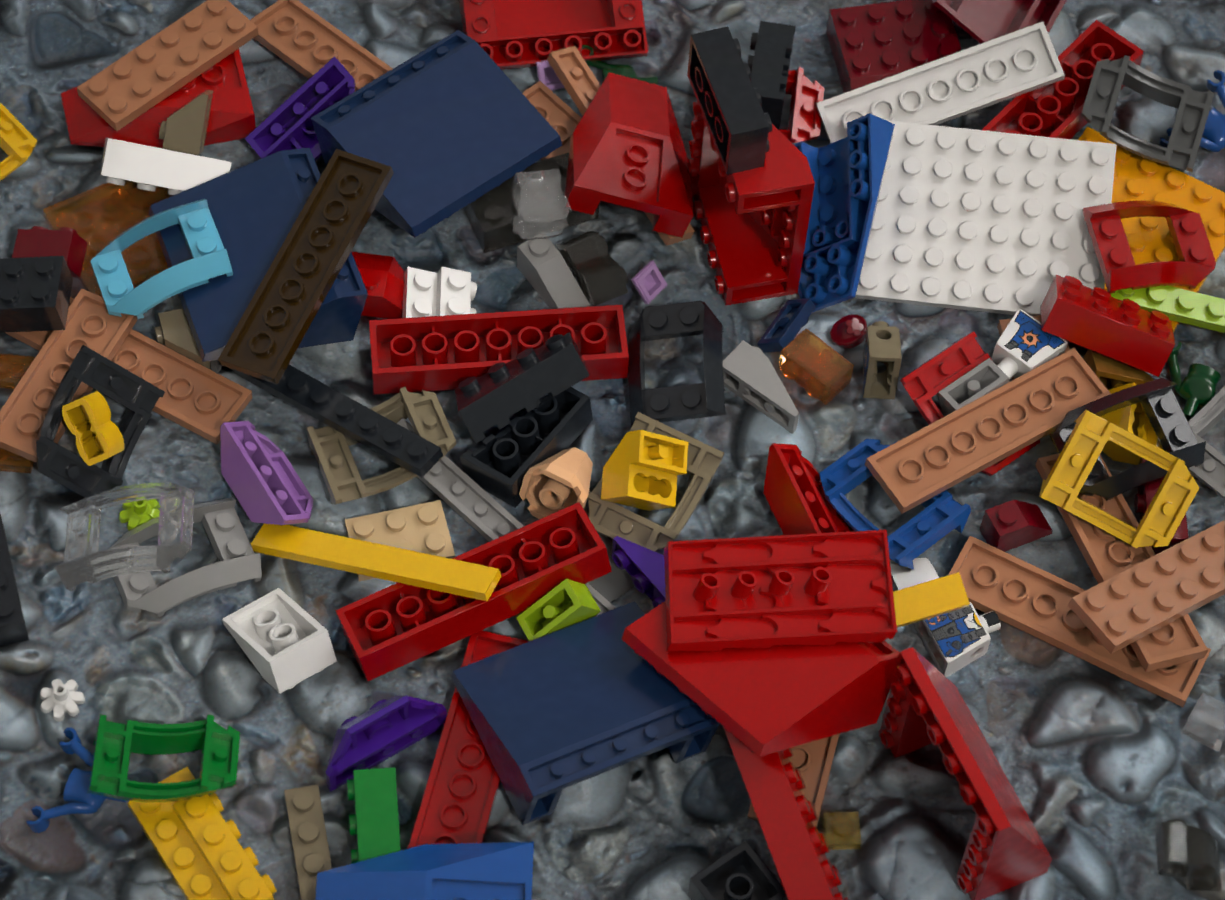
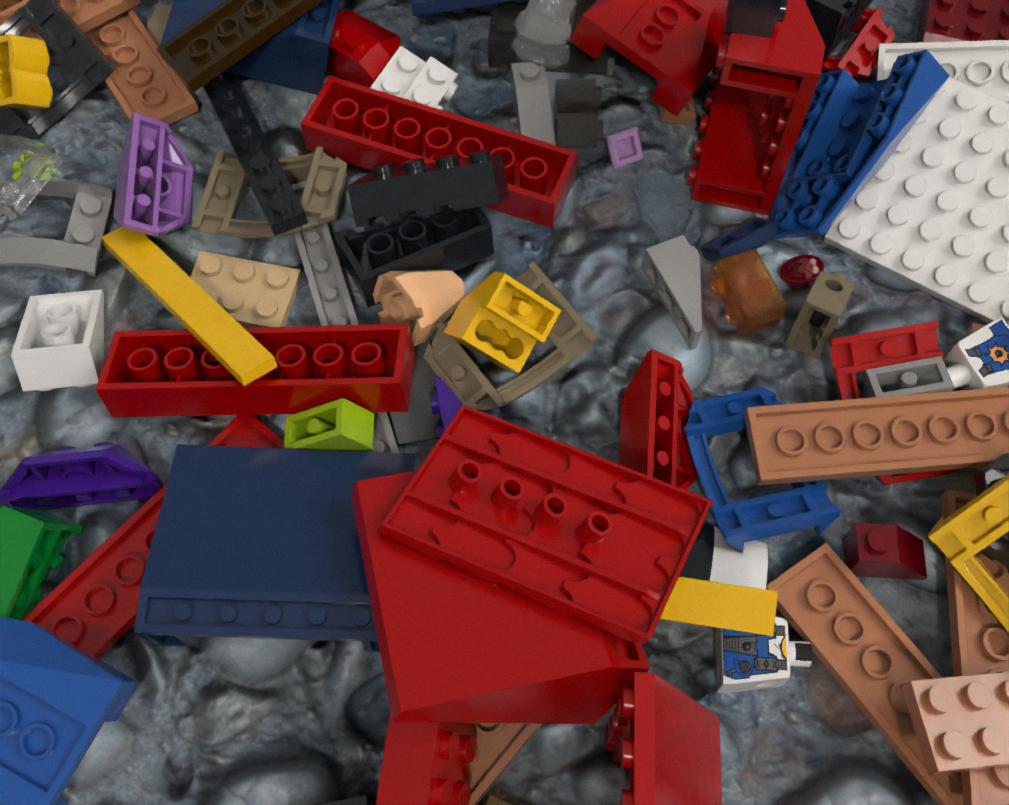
camera: 30 degrees right, 5 degrees up
black wedge [628,301,726,425] -> none

